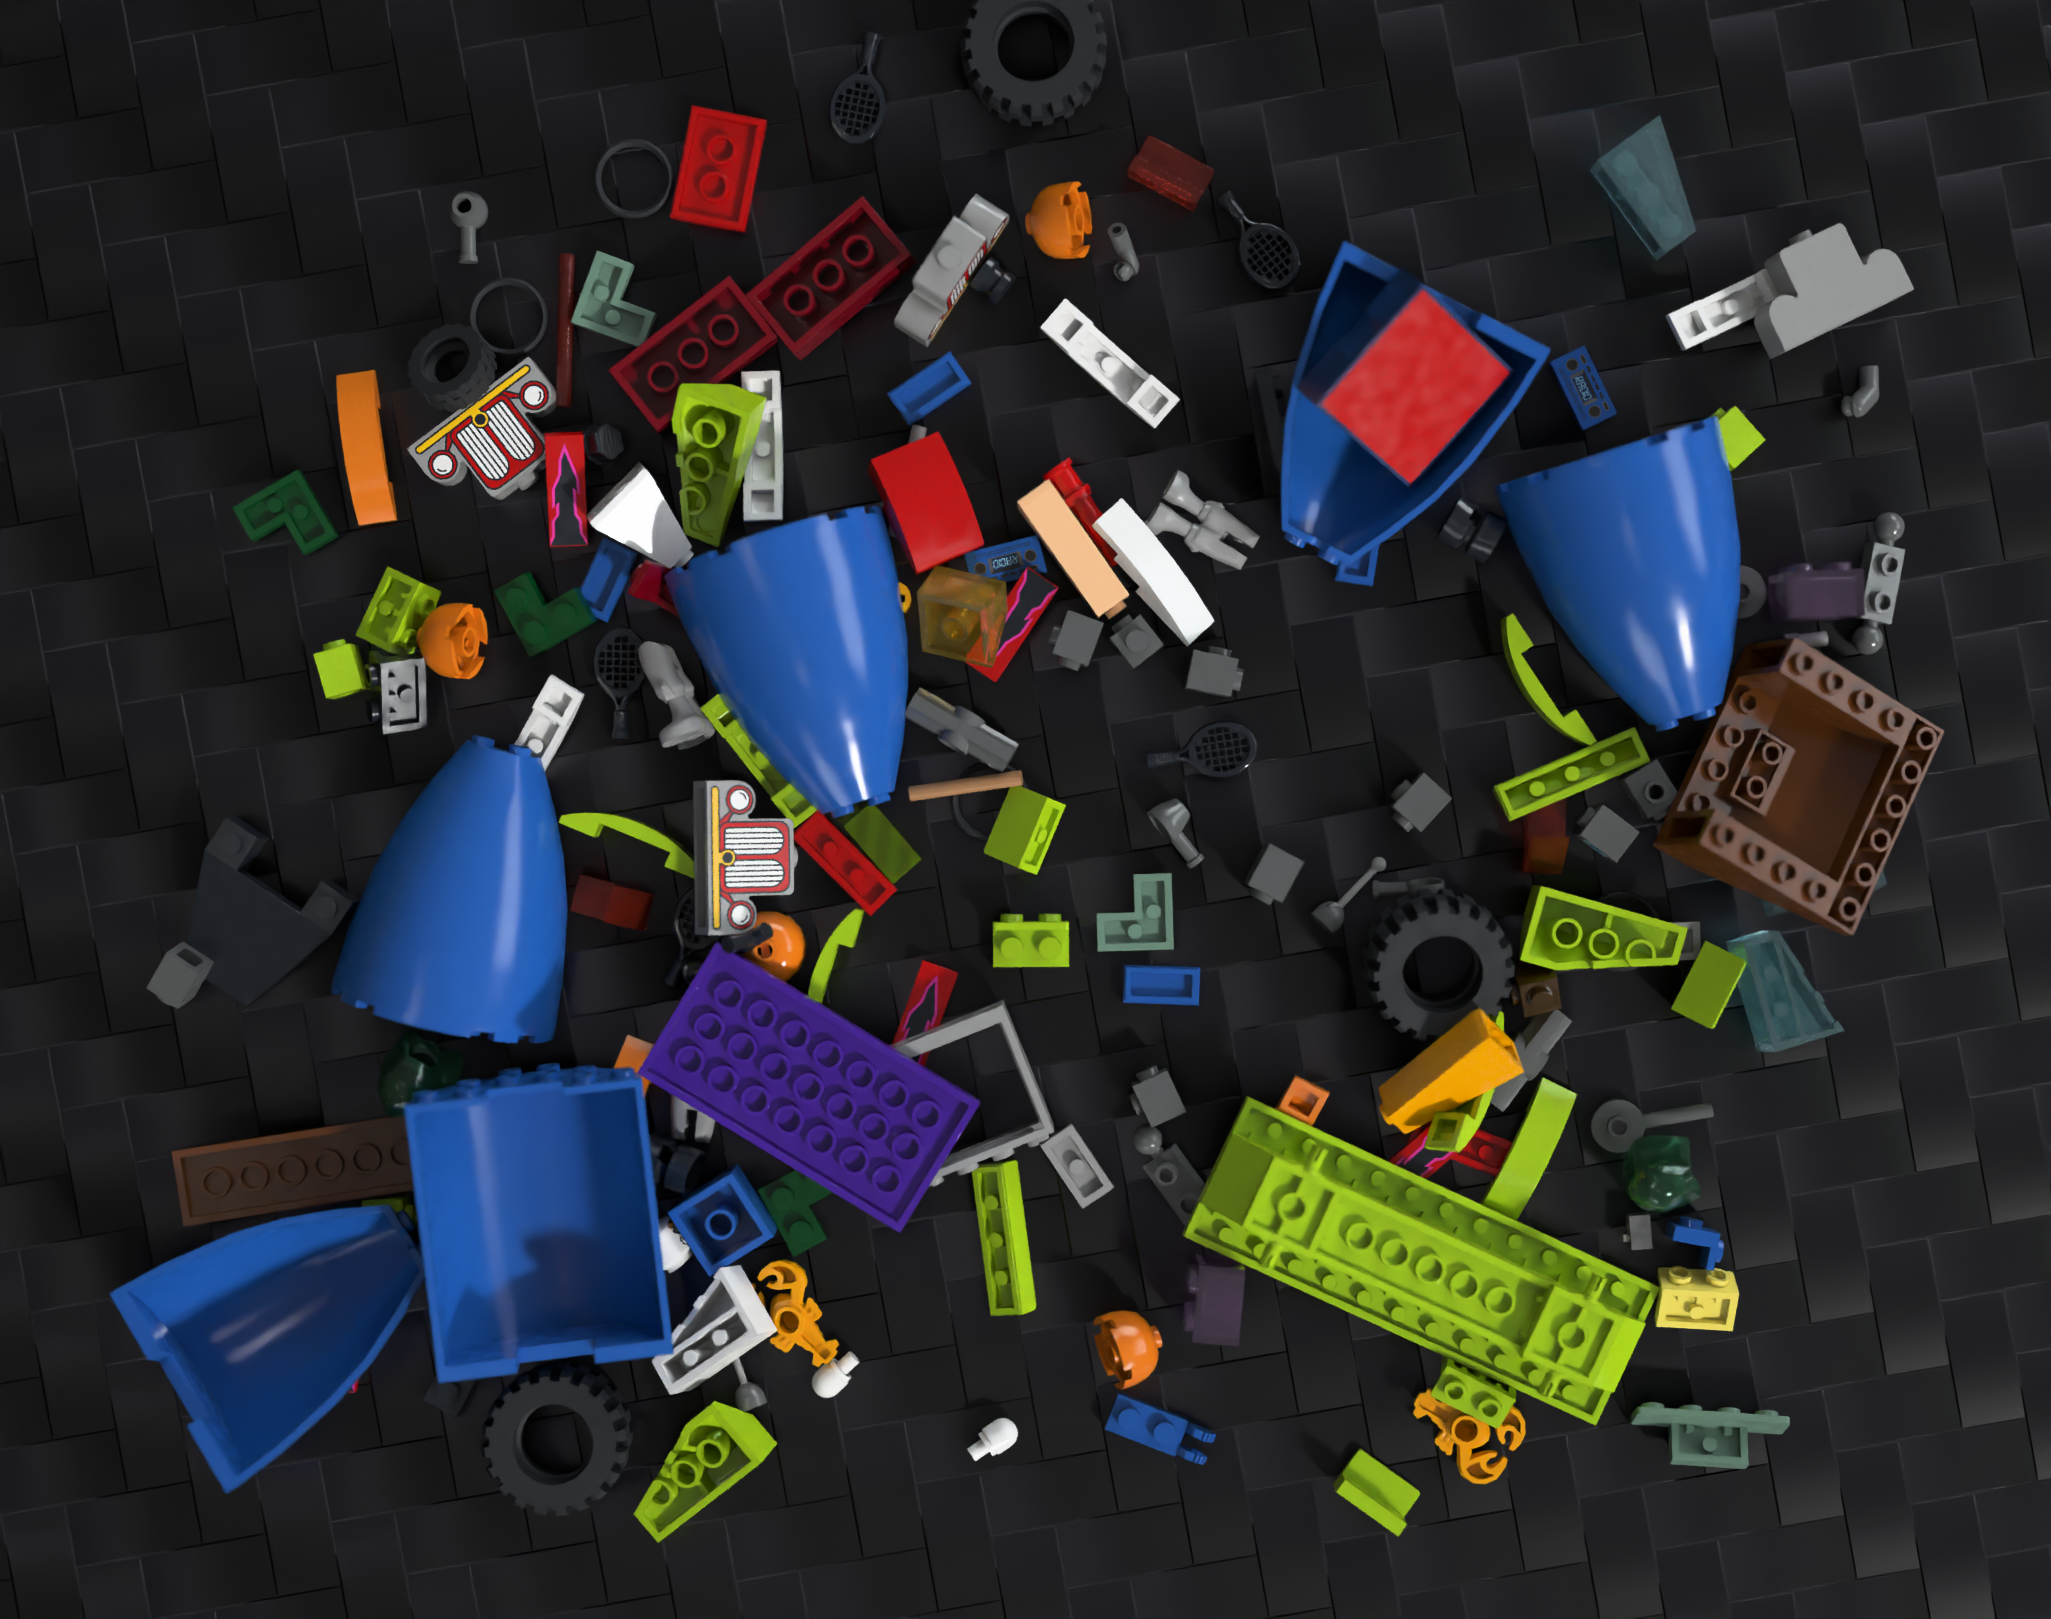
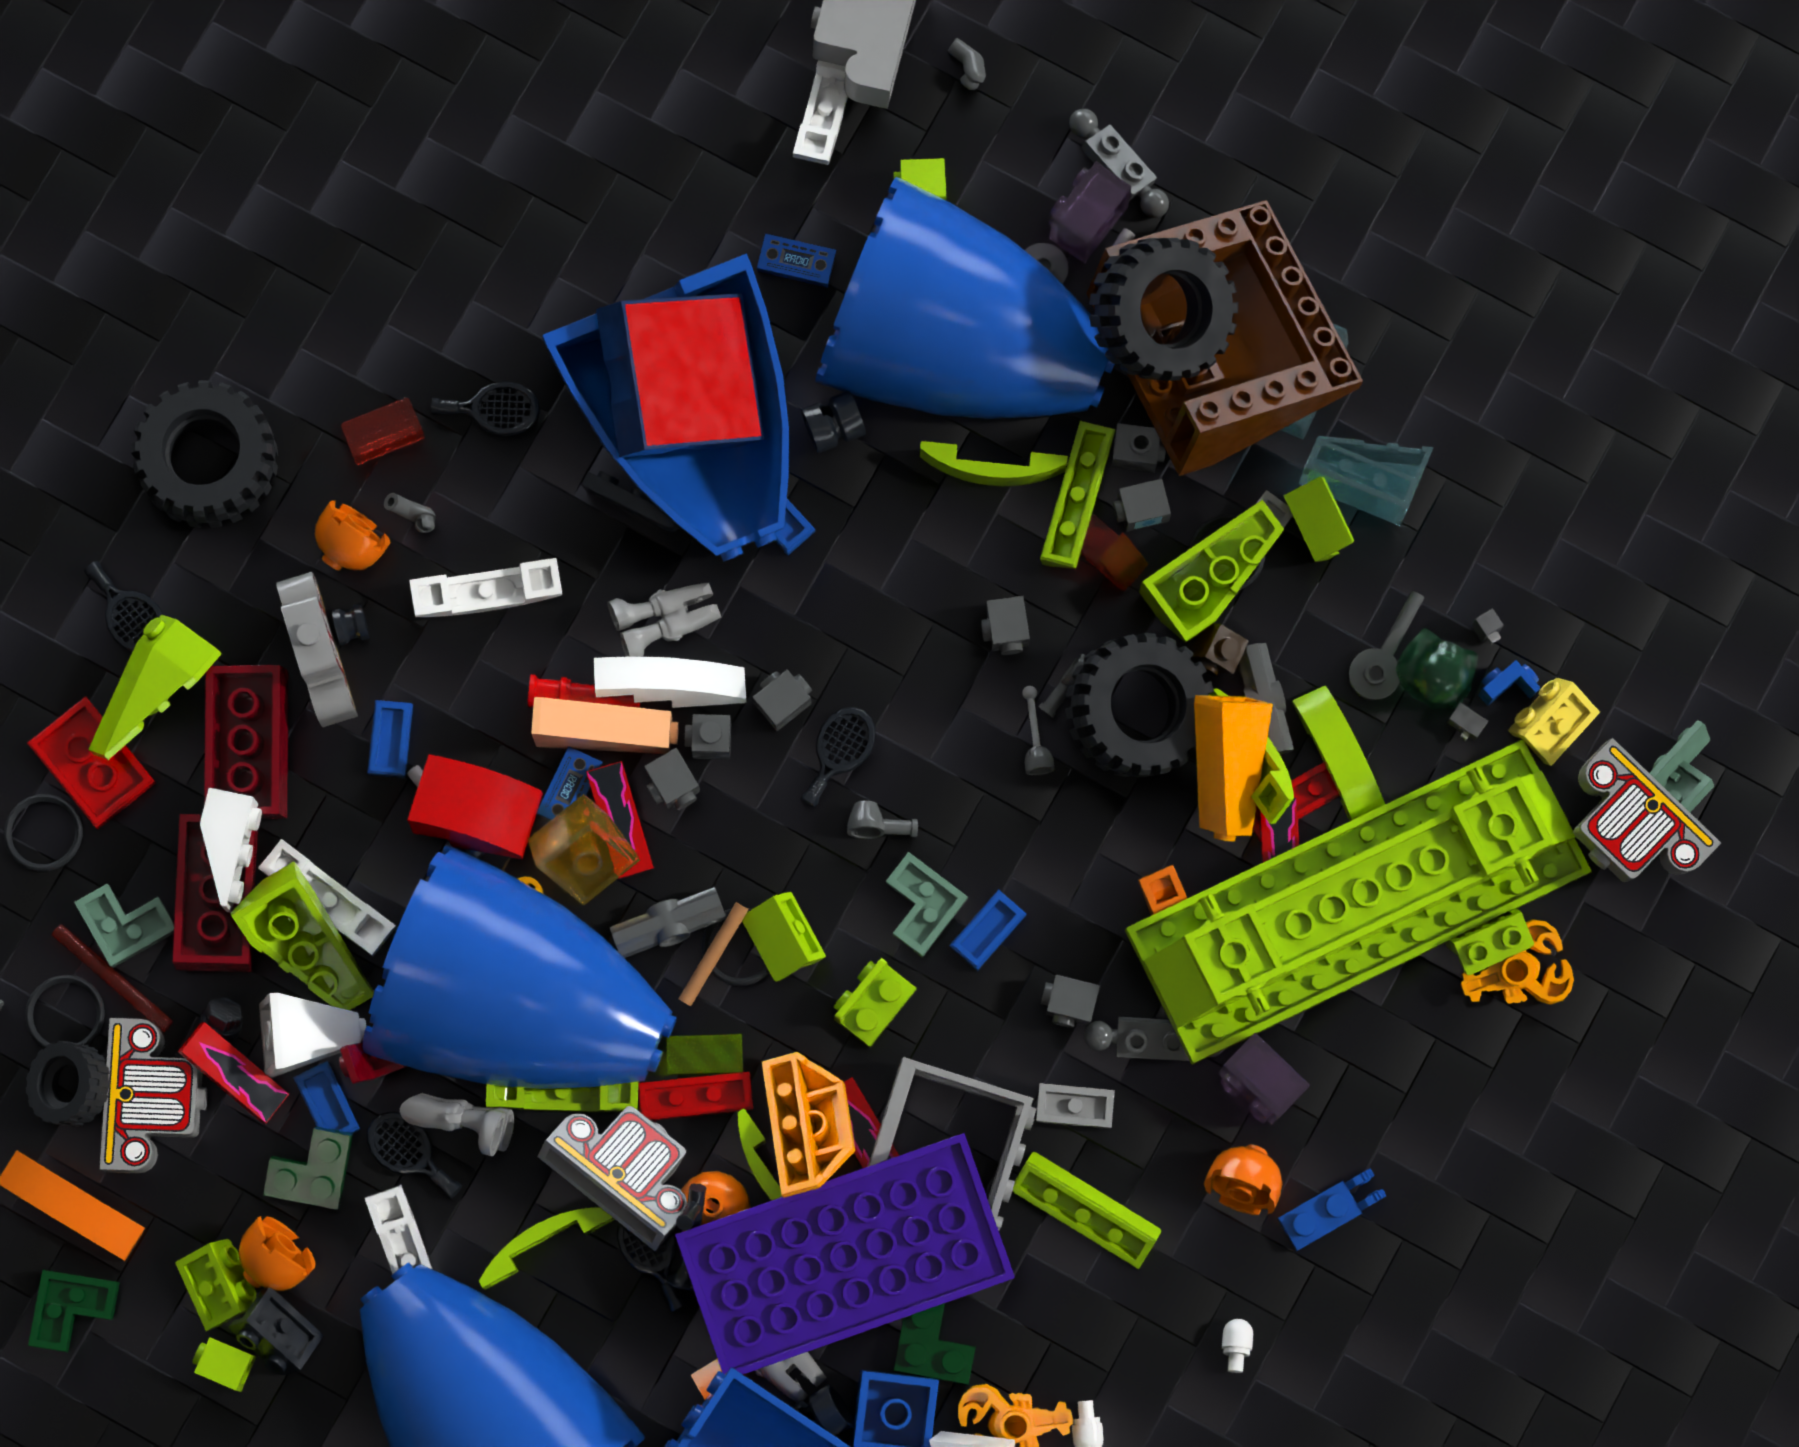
camera: 50 degrees left, 10 degrees down
clear red slope [570,874,655,931] -> none
dark grey brick [1243,843,1304,905] -> none
lime panel [1333,1449,1420,1537] -> none
clear light blue wedge [1590,115,1696,261] -> none
none -> lime wedge [88,615,222,760]
none -> white slope [200,788,262,913]
none -> light orange wedge [762,1052,855,1198]
none -> black tyre [1089,238,1238,381]
none -> flat silver piece [1471,608,1504,644]
none -> brick [1573,738,1721,882]

